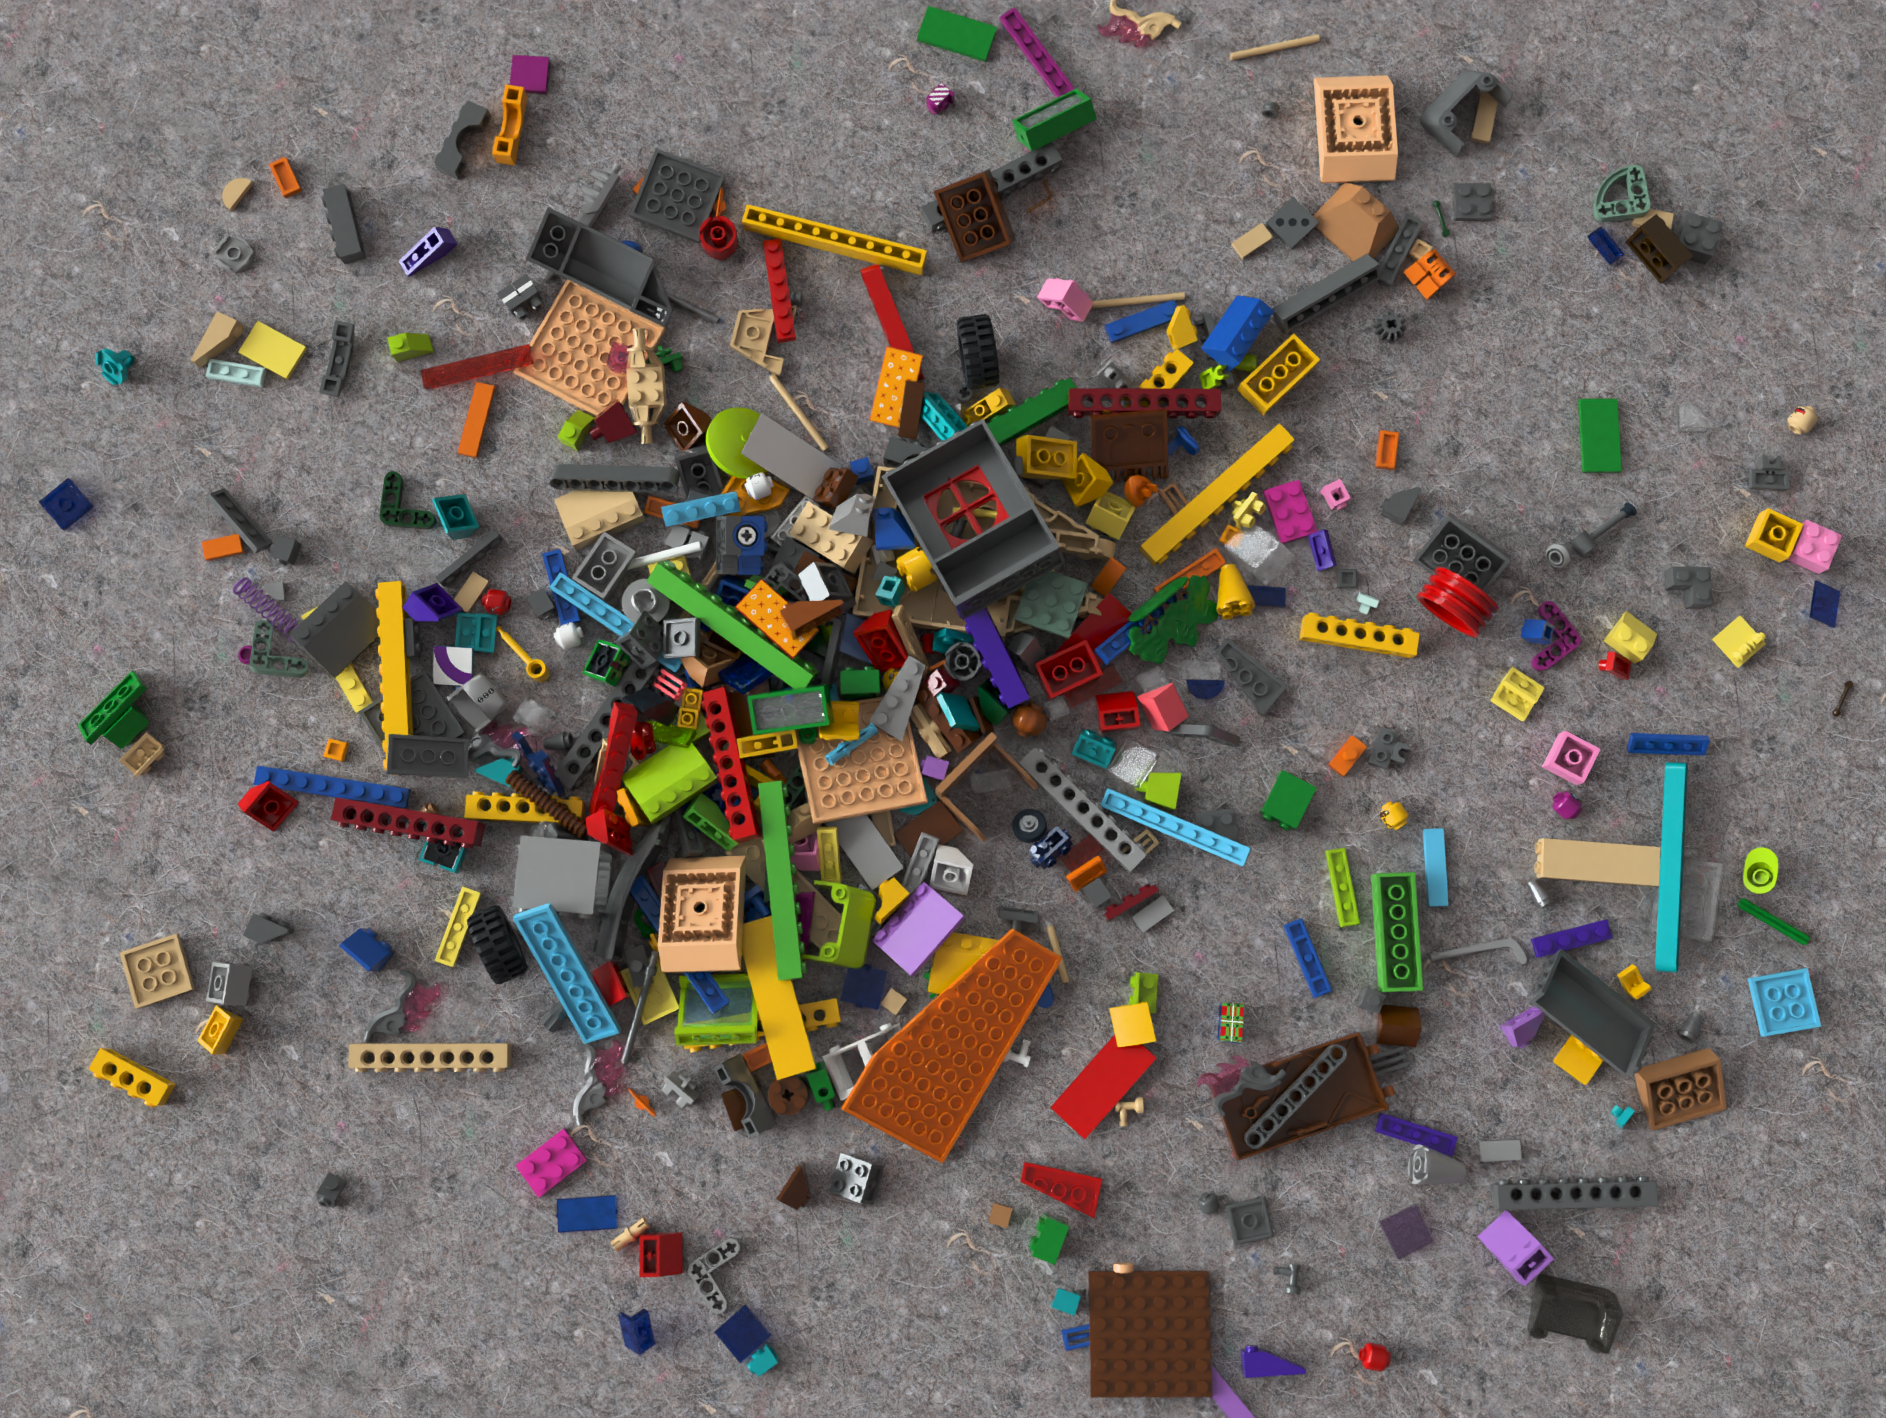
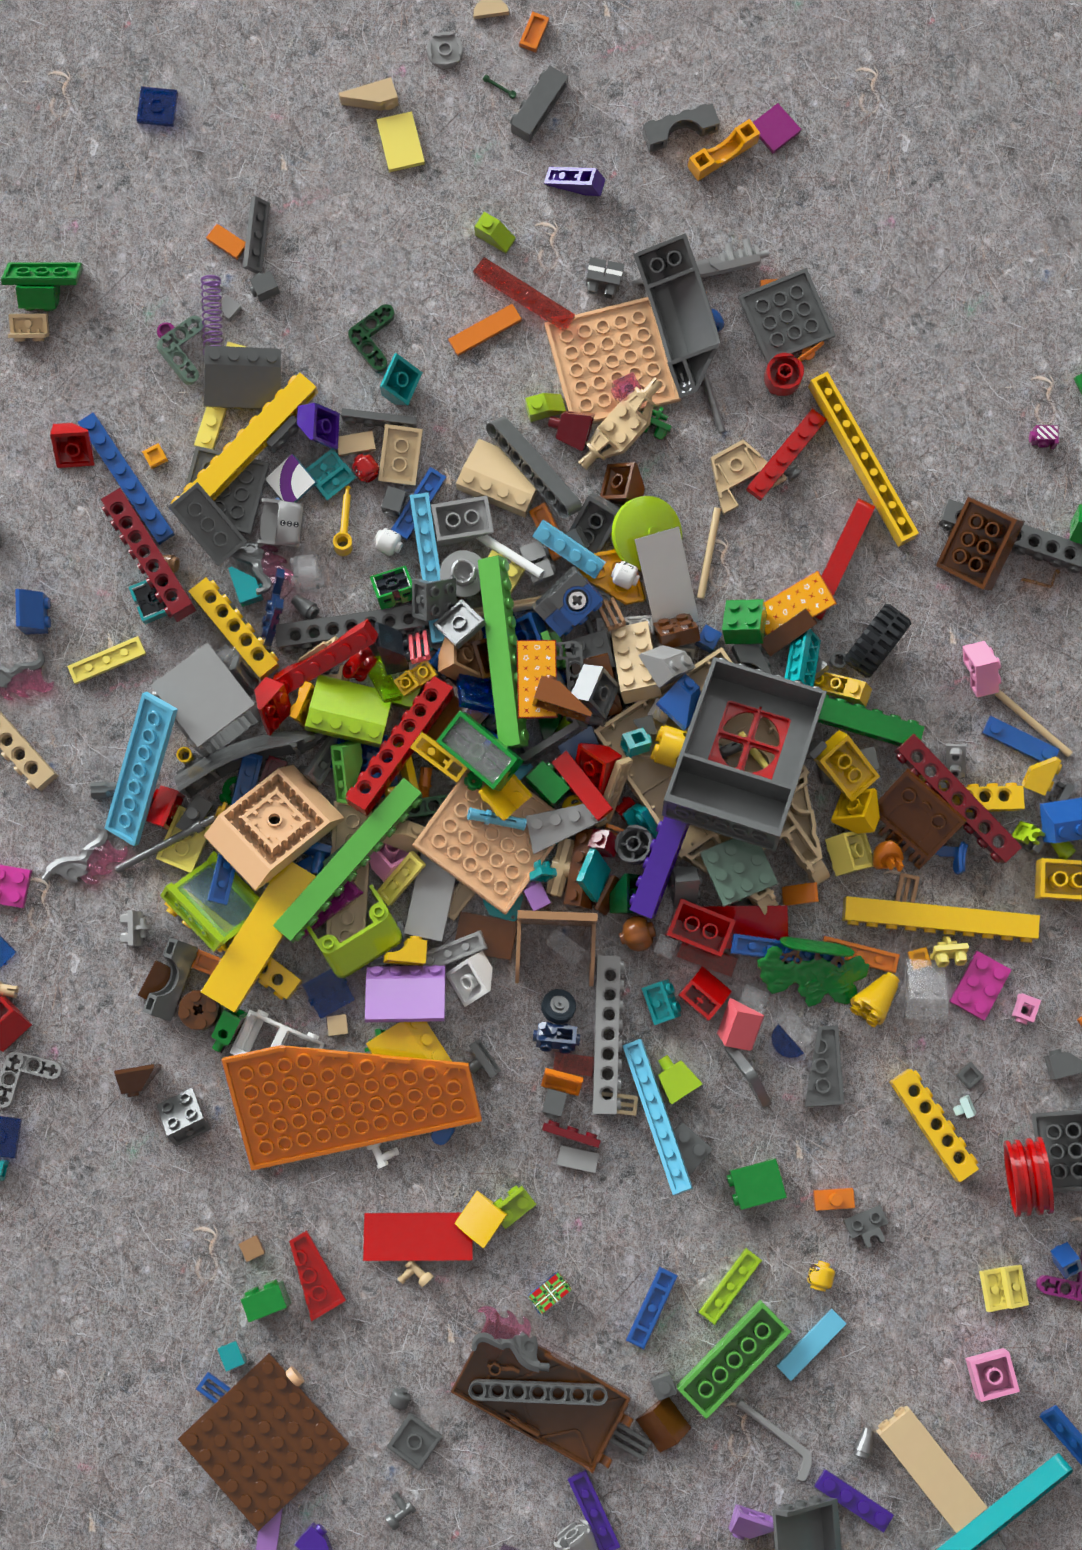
camera: 45 degrees right, 0 degrees up
teal tile [95,348,135,385] -> none
light aqua tile [206,359,267,388] -> none
dark grey slope [319,320,355,397] -> none
black tyre [467,905,528,984] -> none
reddish brown piece [505,770,587,839] -> none
orange piece [628,1088,657,1117] -> none
tan bar [1046,925,1069,983] -> none
clear tile [1106,738,1159,789] -> none
clear blue tile [1247,585,1286,607] -> none
dark purple plate [1308,529,1337,572] -> none
magenta head [1552,791,1582,819] -> none
none -> yellow hose [176,747,194,764]
none -> tan plate [378,424,423,486]
none -> dark green hinge [483,75,516,99]
none -> teal tile [529,860,557,882]
none -> red tile [551,750,614,822]
none -> medium nougat tile [598,597,626,632]
none -> green brick [722,599,767,644]

